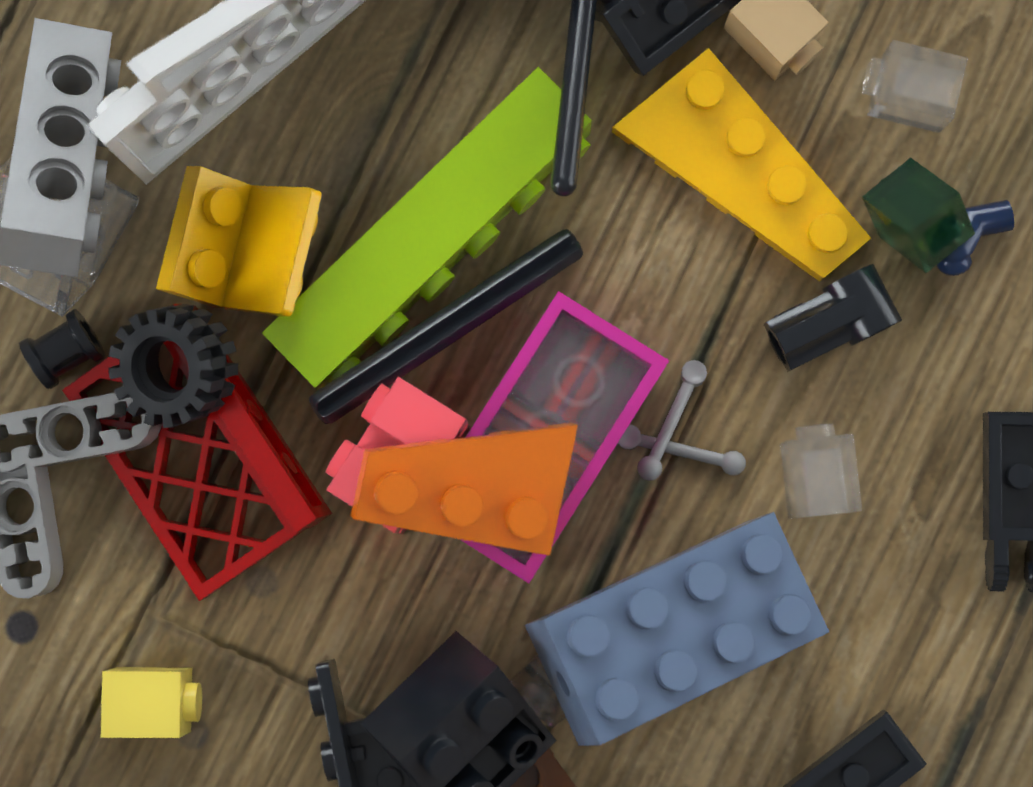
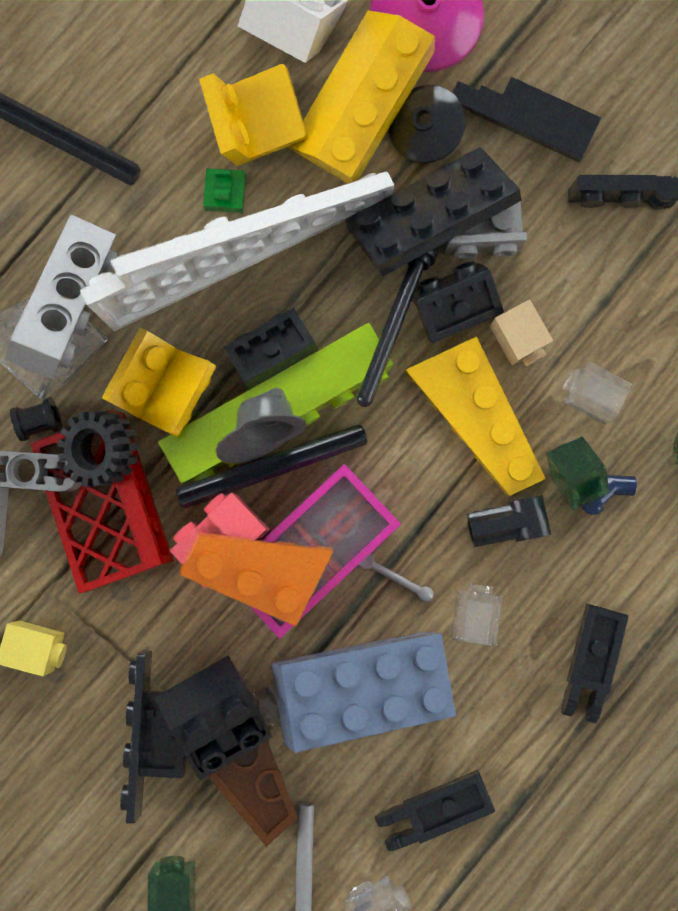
camera: 10 degrees right, 0 degrees up
light grey hinge [637,360,707,481] -> none
none -> dark grey piece [215,388,307,464]
none -> black bracket [224,308,318,390]

